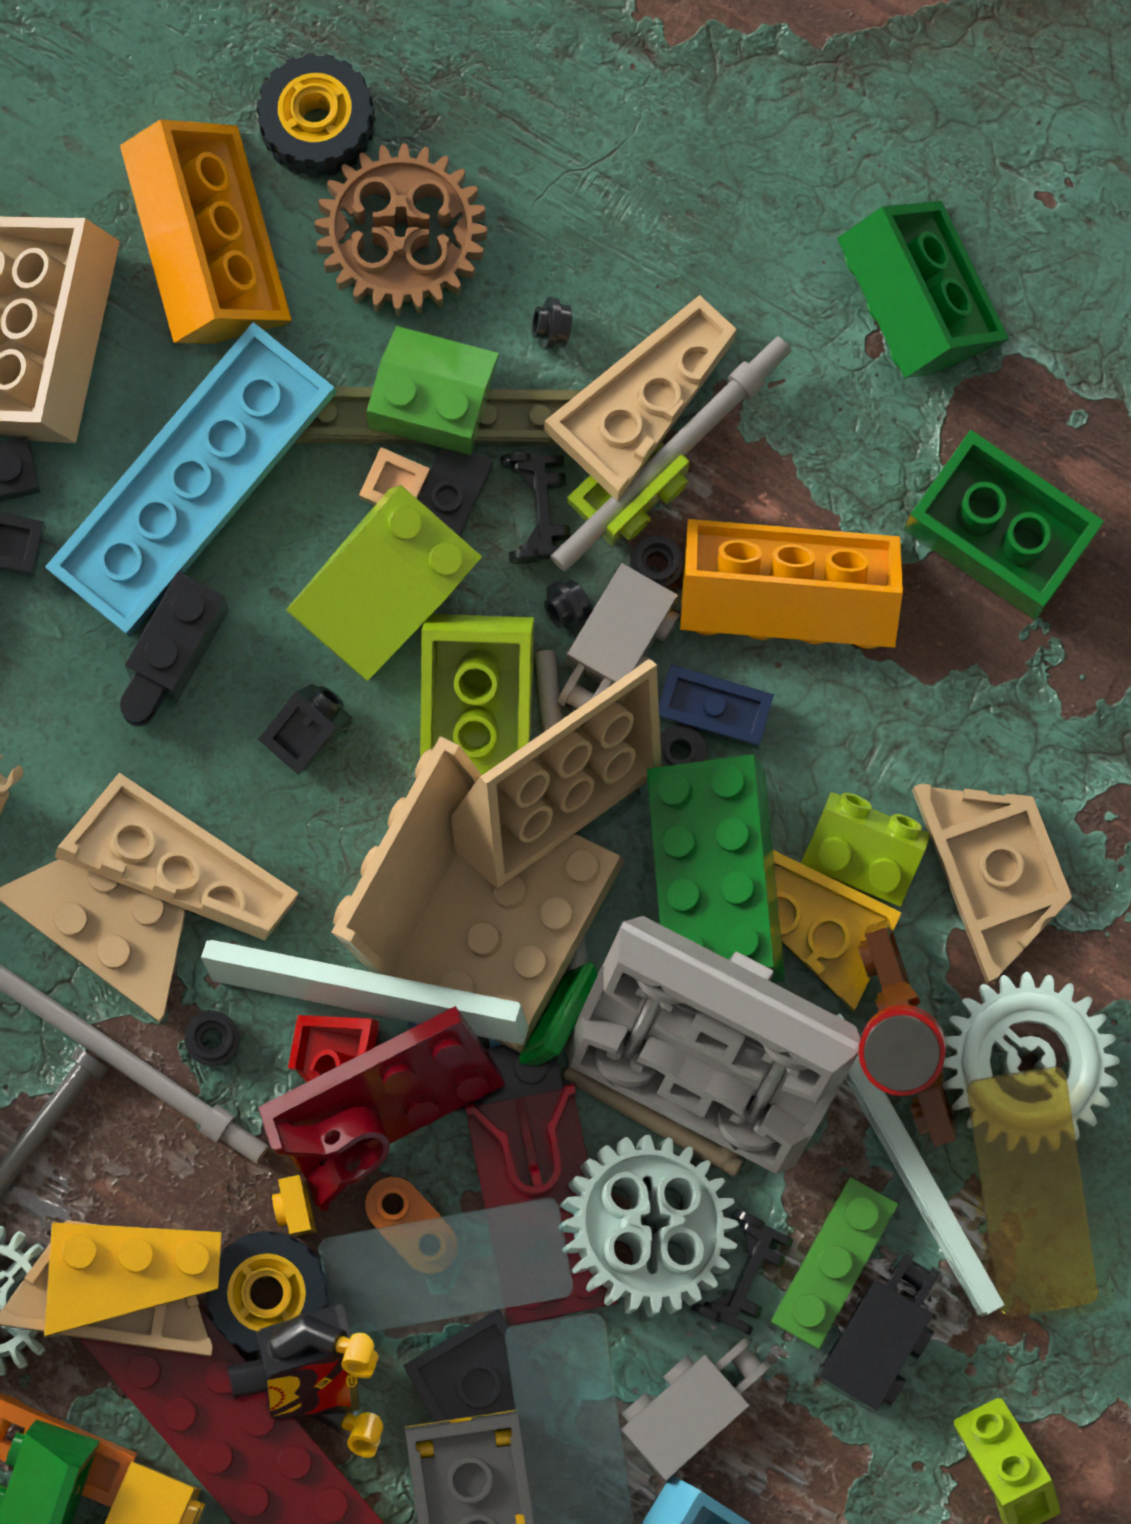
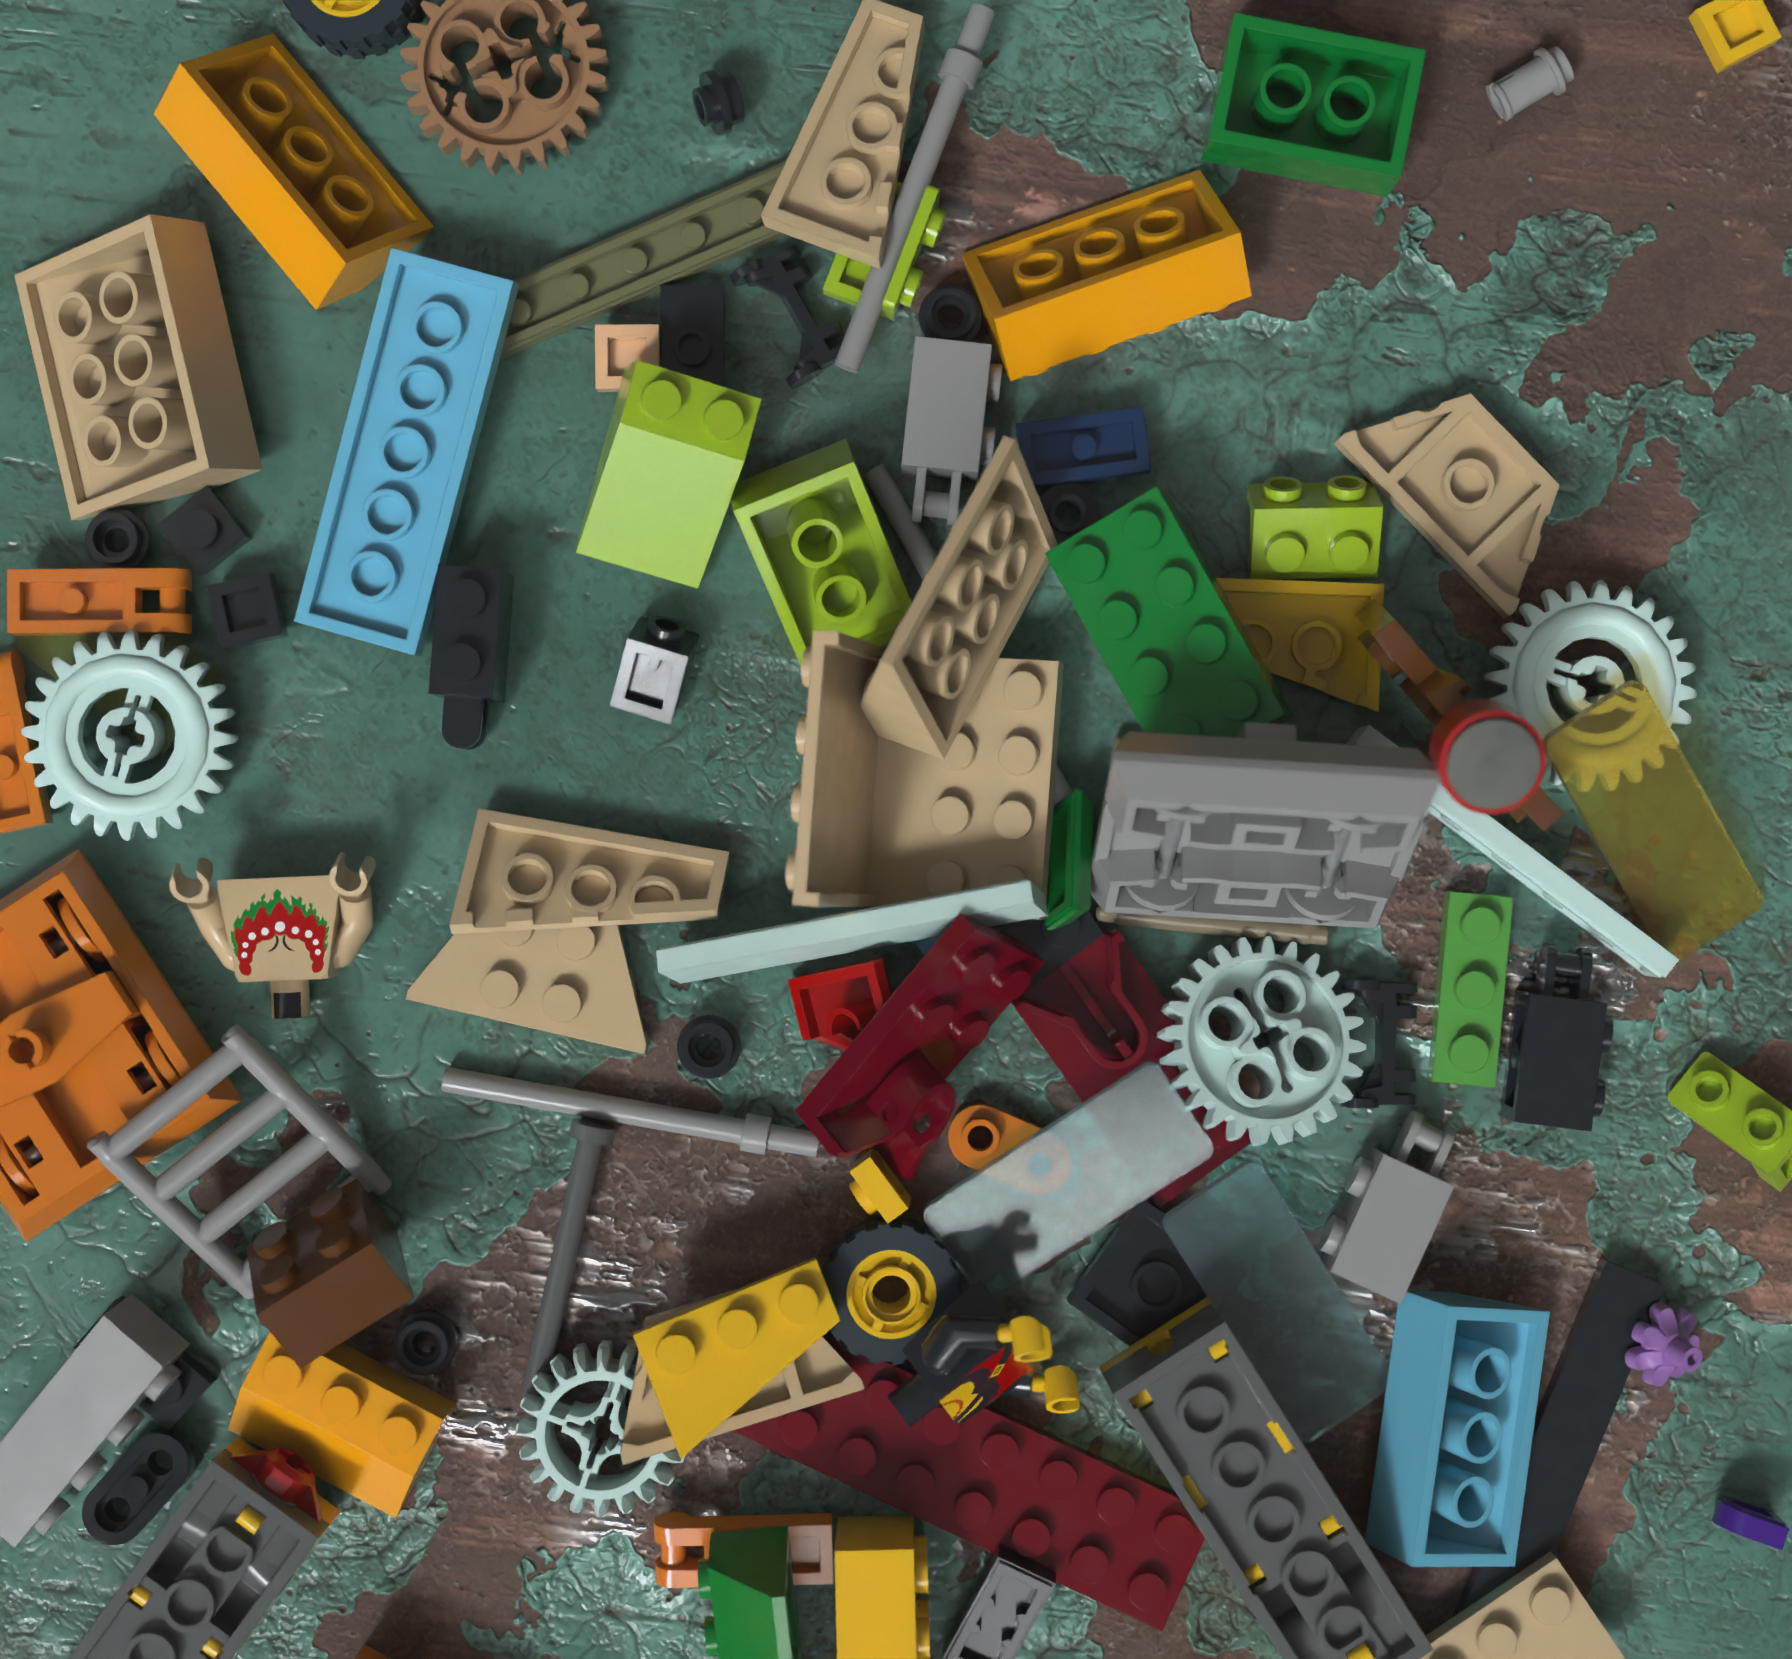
camera: 15 degrees left, 10 degrees up
bright green slope [367,326,499,455] -> none
black plate [544,580,592,632] -> none

